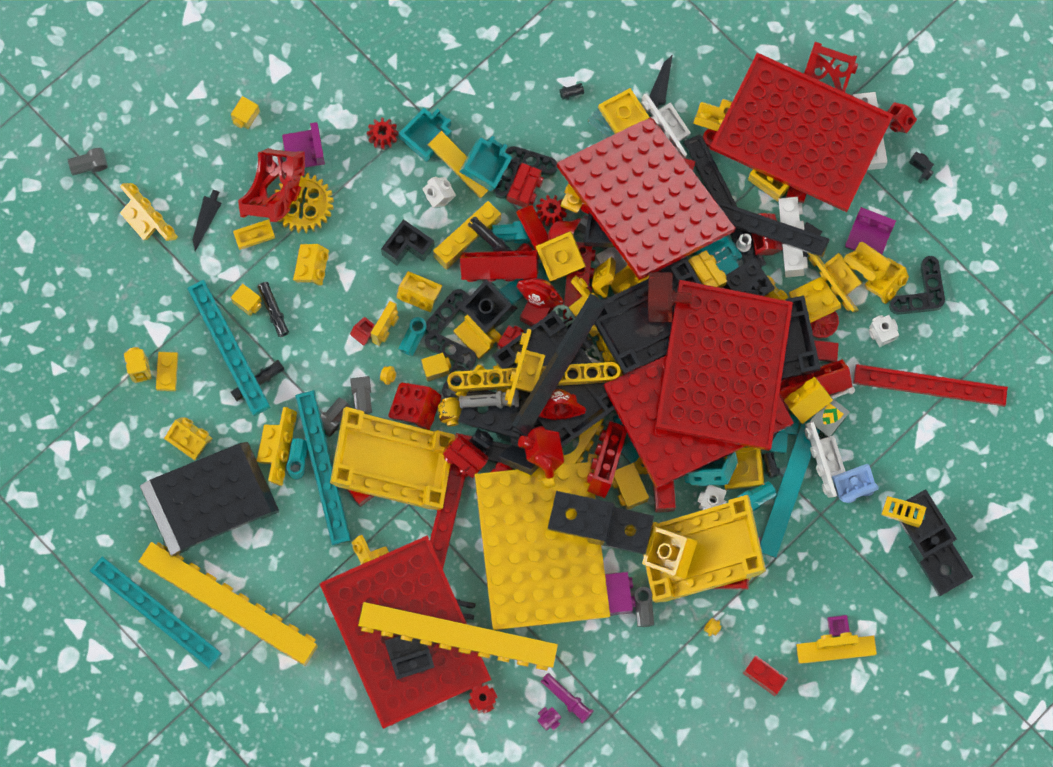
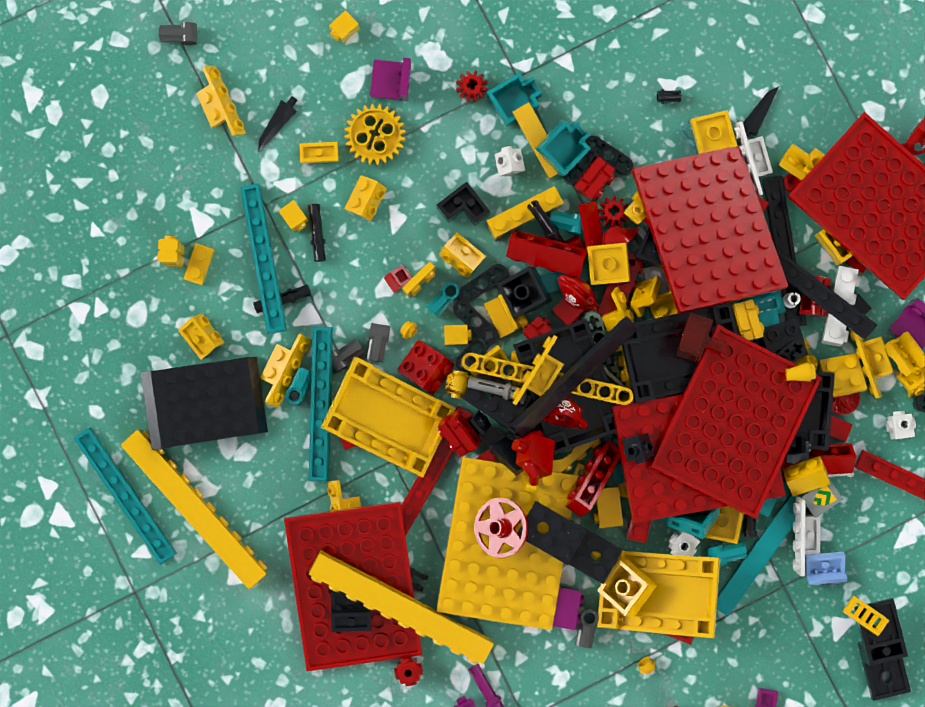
camera: 15 degrees right, 10 degrees up
red fence [238,148,305,222] -> none
none -> wheel [474,498,528,558]
none -> black brick [622,432,654,464]
none -> black bracket [784,436,811,464]
none -> yellow cone [785,362,816,382]

